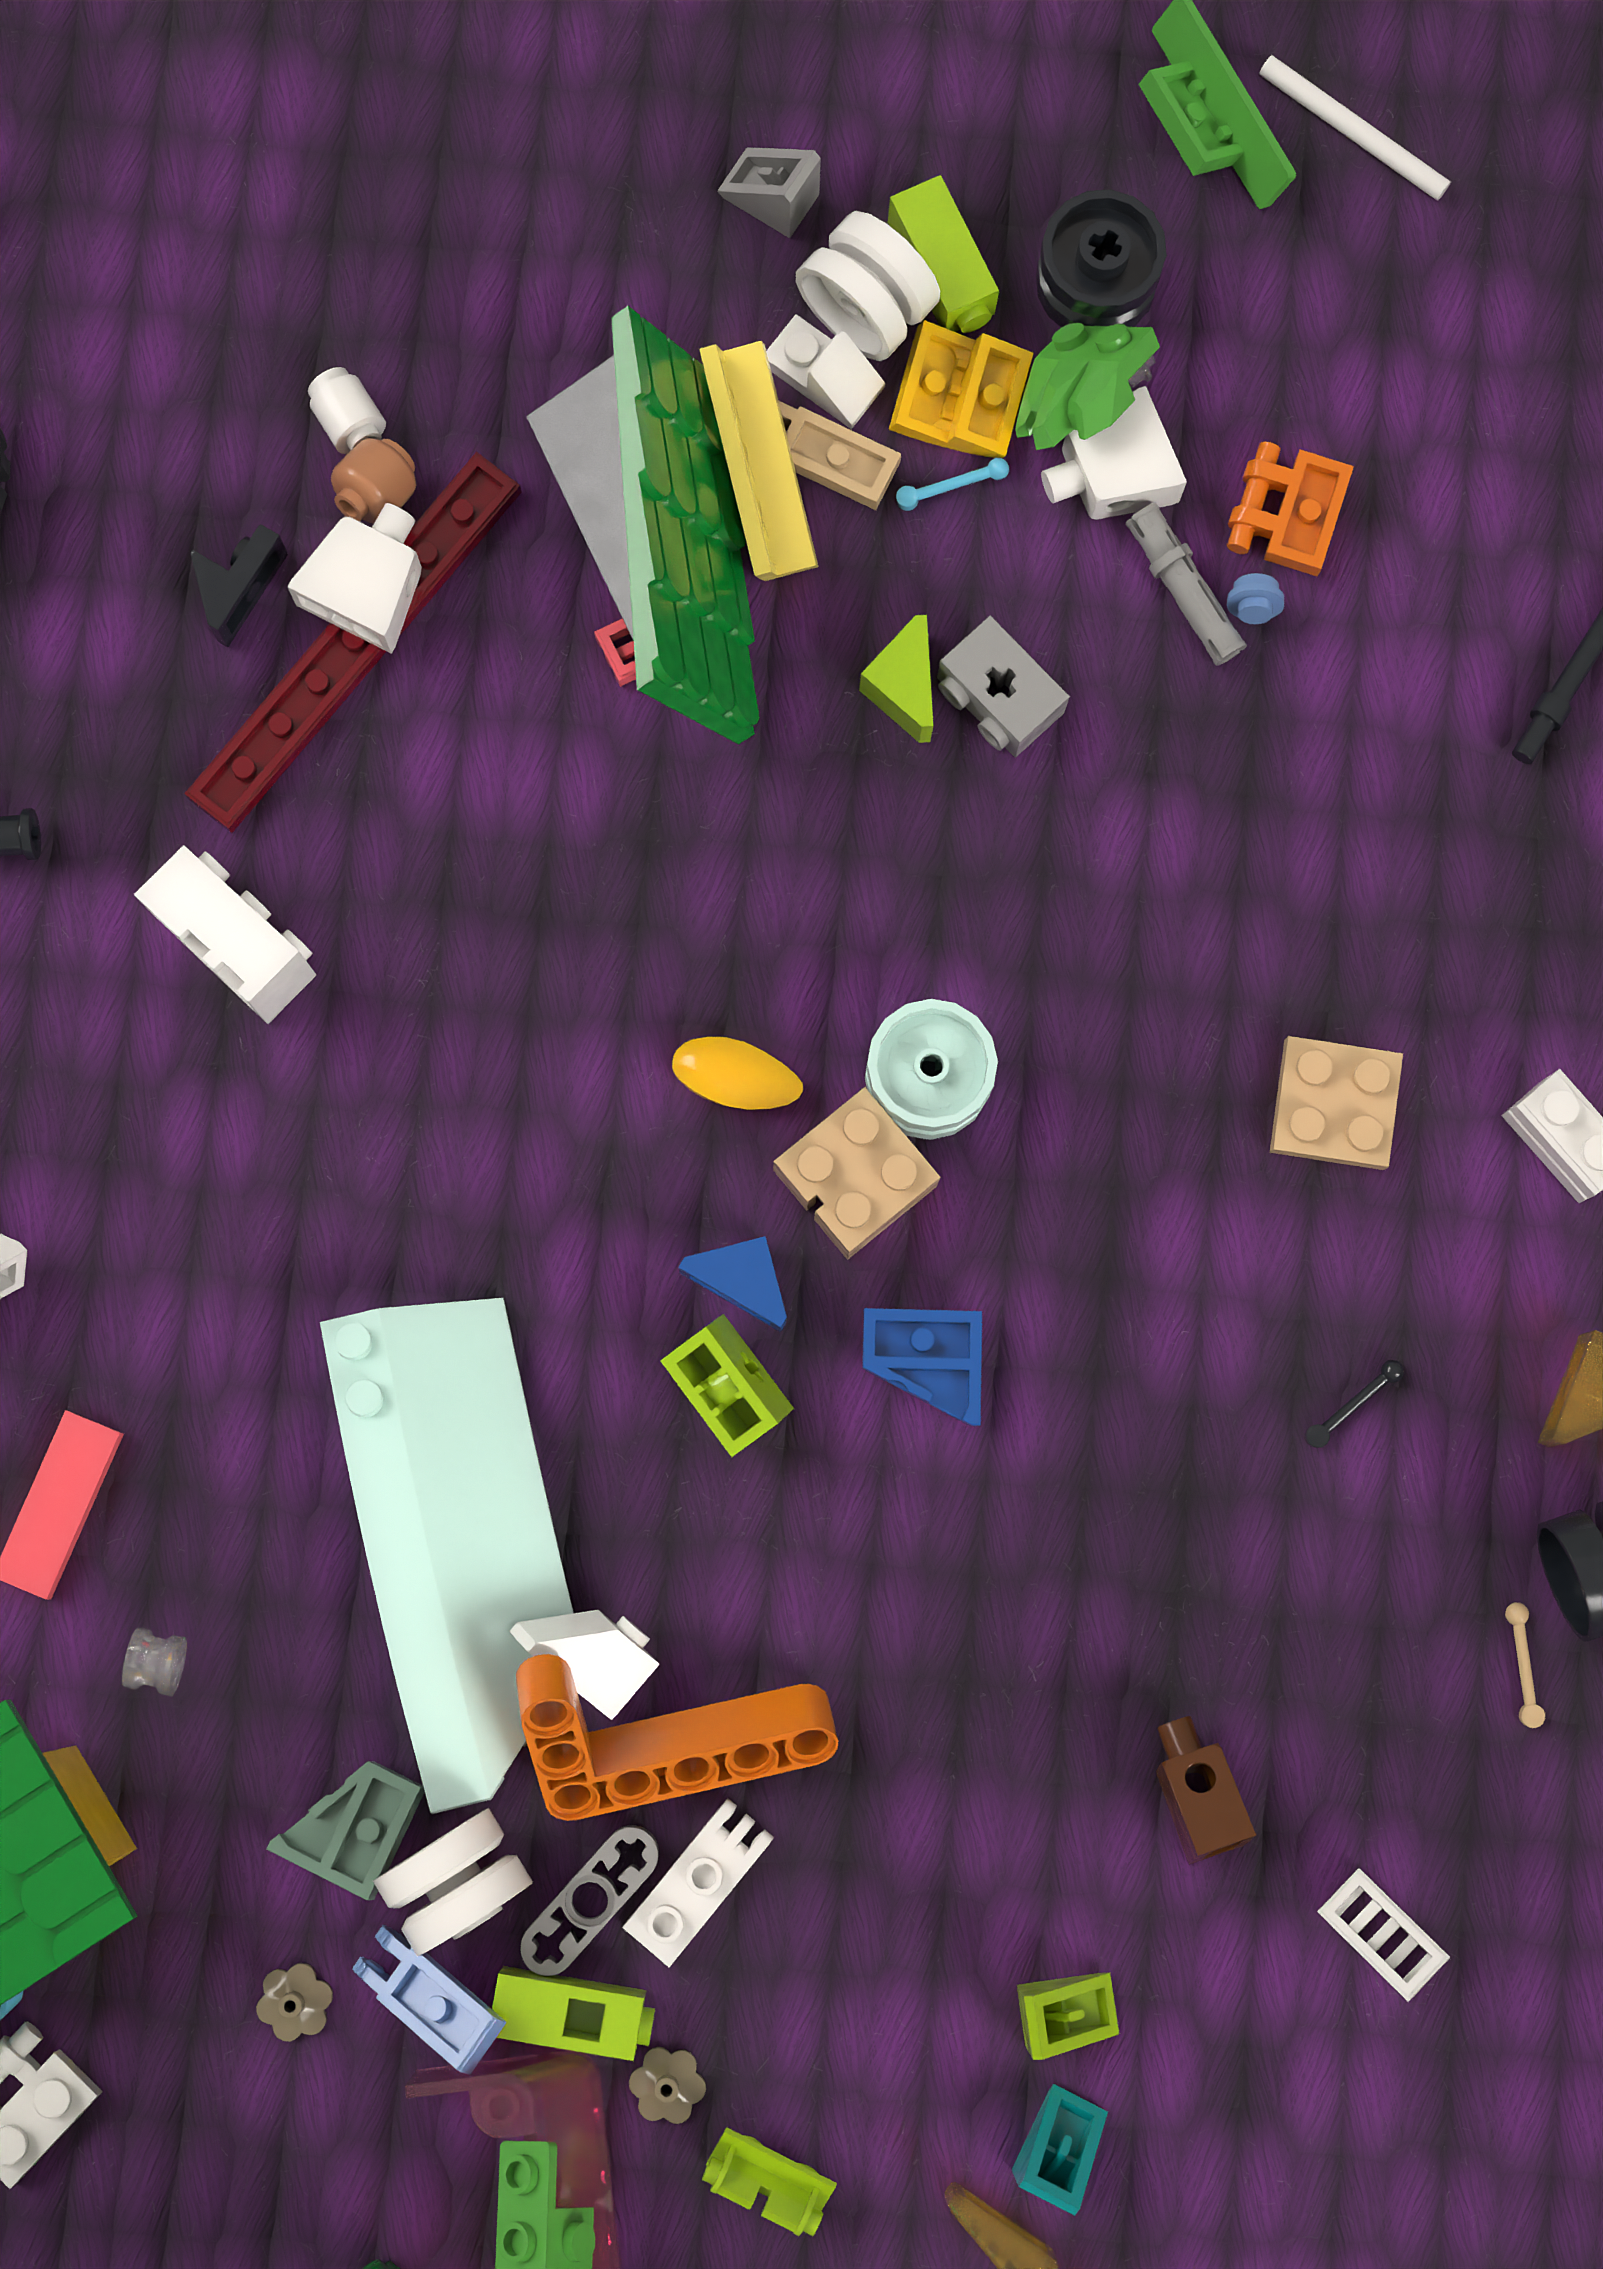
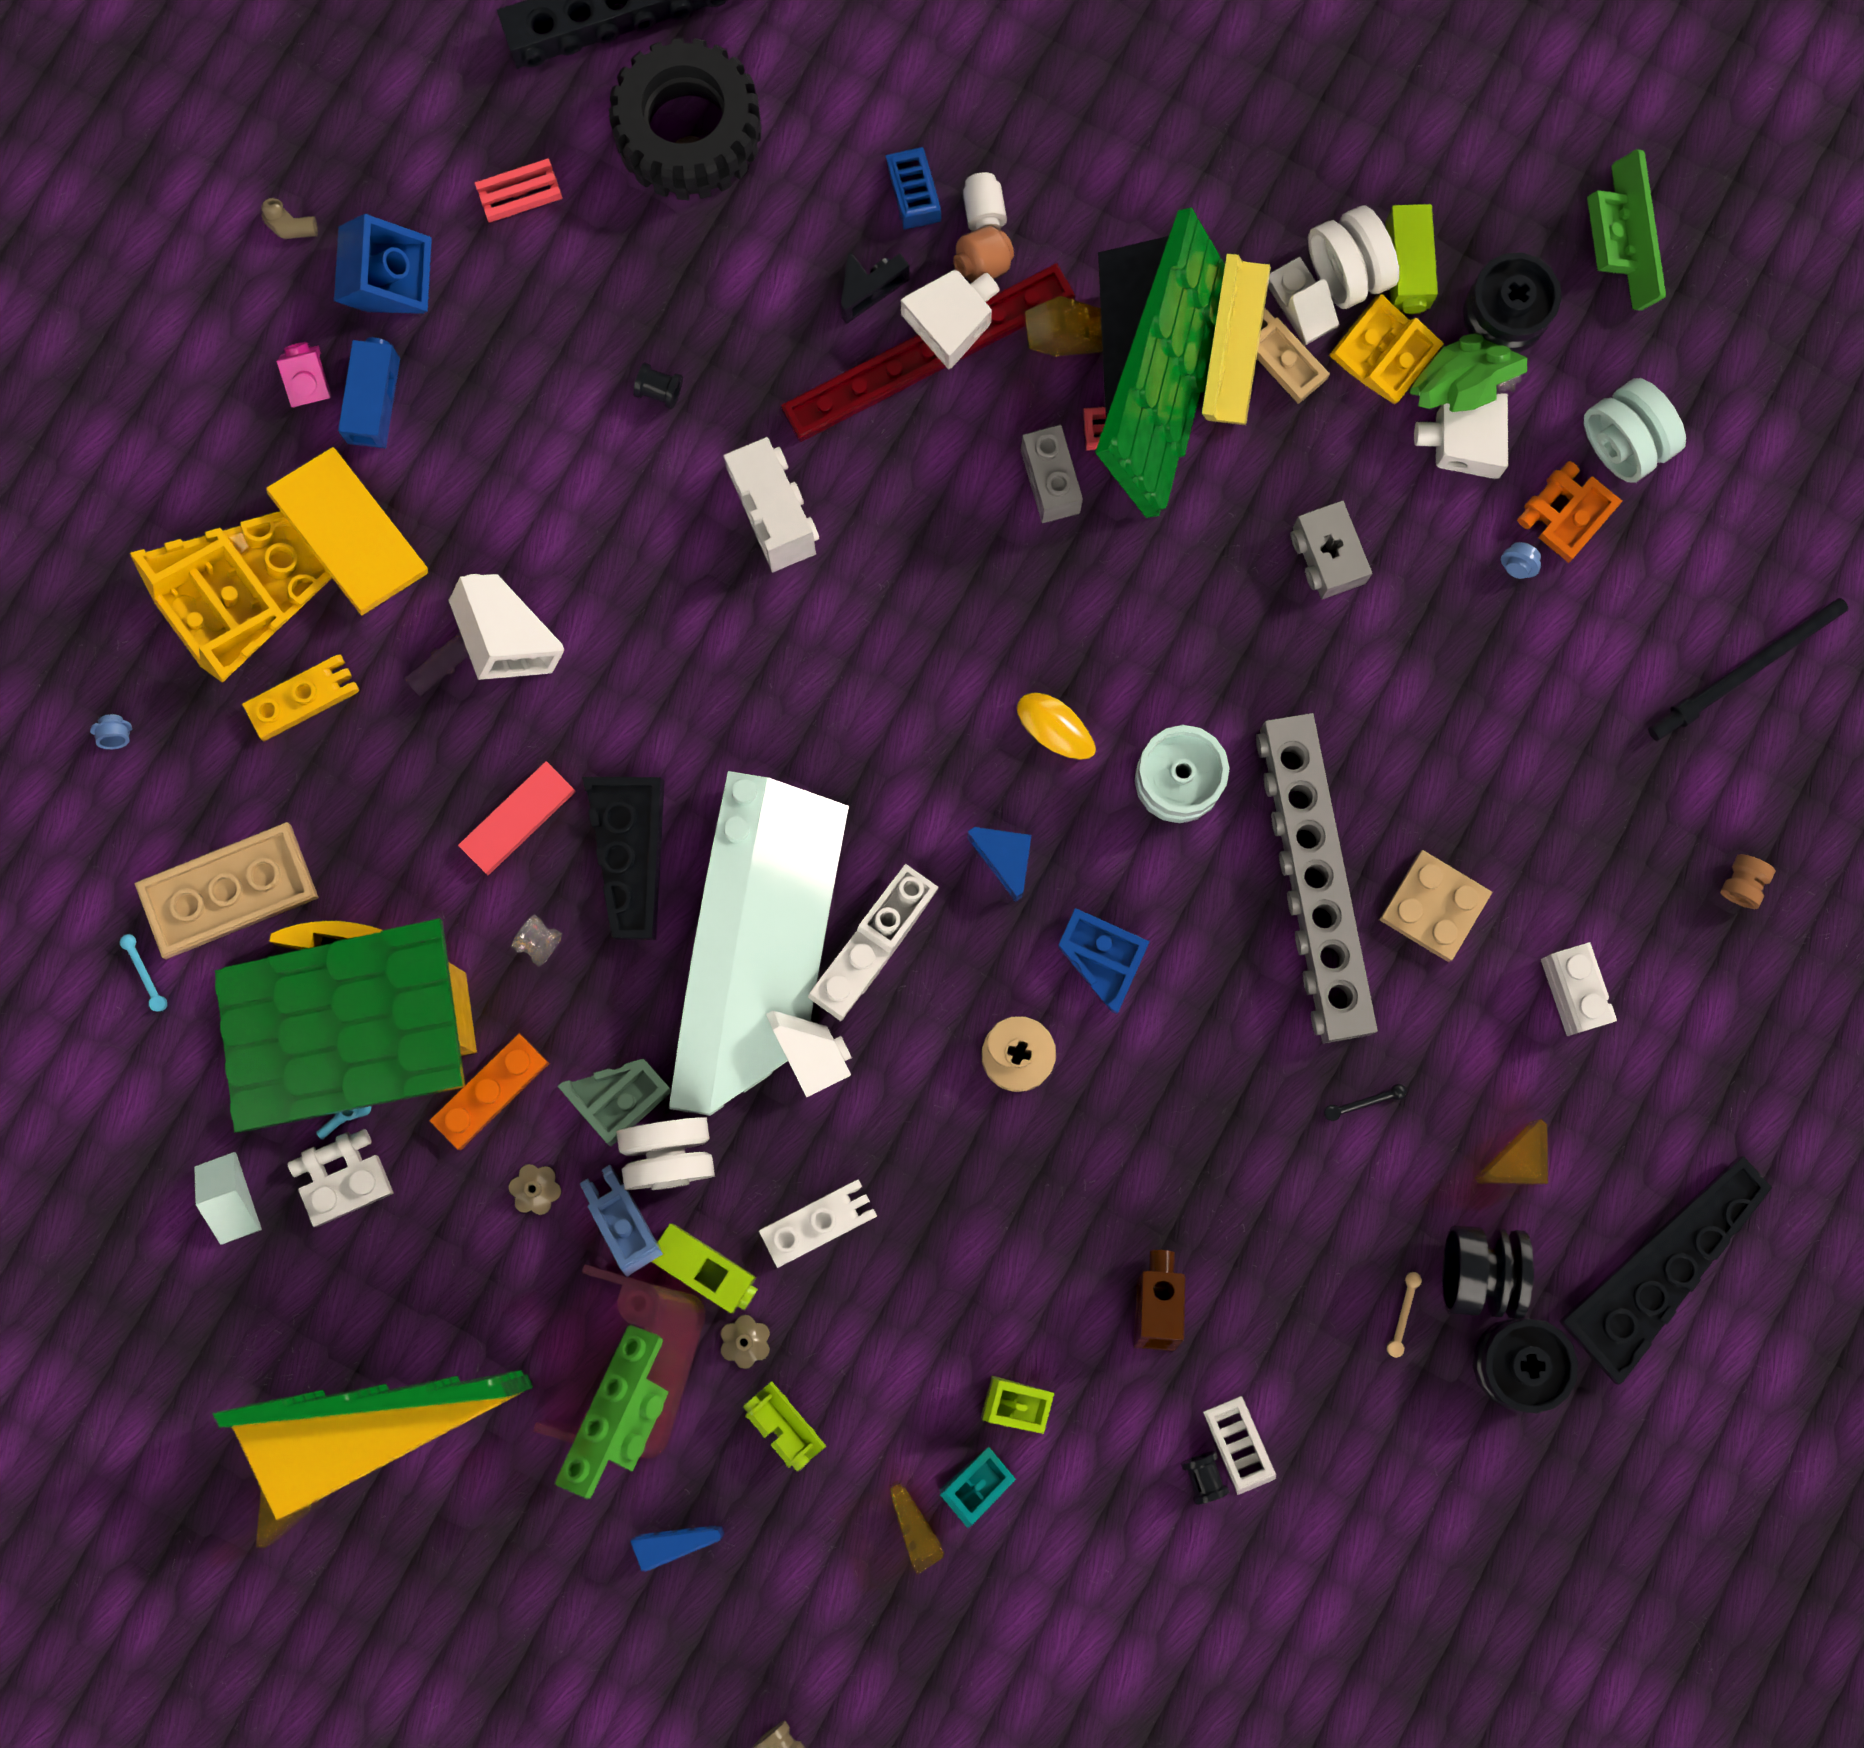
camera: 25 degrees right, 0 degrees up
orange beam [516,1654,838,1821] -> none
light grey beam [521,1825,659,1976] -> none
lime brick [660,1314,794,1457] -> none
light grey slope [717,147,821,238] -> none
tan piece [773,1087,941,1260] -> none
lime slope [859,615,933,743] -> none
medium azure hinge [896,458,1009,511] -> none
light grey pin [1125,503,1247,666] -> none
white bar [1259,55,1451,201] -> none
none -> orange plate [429,1033,550,1151]
none -> black wing [582,777,665,940]
none -> white slope [808,864,938,1021]
none -> blue slope [886,147,941,230]
none -> tan piece [981,1017,1056,1092]
none -> light grey brick [1021,425,1083,523]
none -> clear yellow slope [1025,296,1103,356]
none -> black bush [1181,1451,1230,1505]
none -> light grey brick [1256,713,1378,1044]
none -> light aqua wheel [1584,378,1686,483]

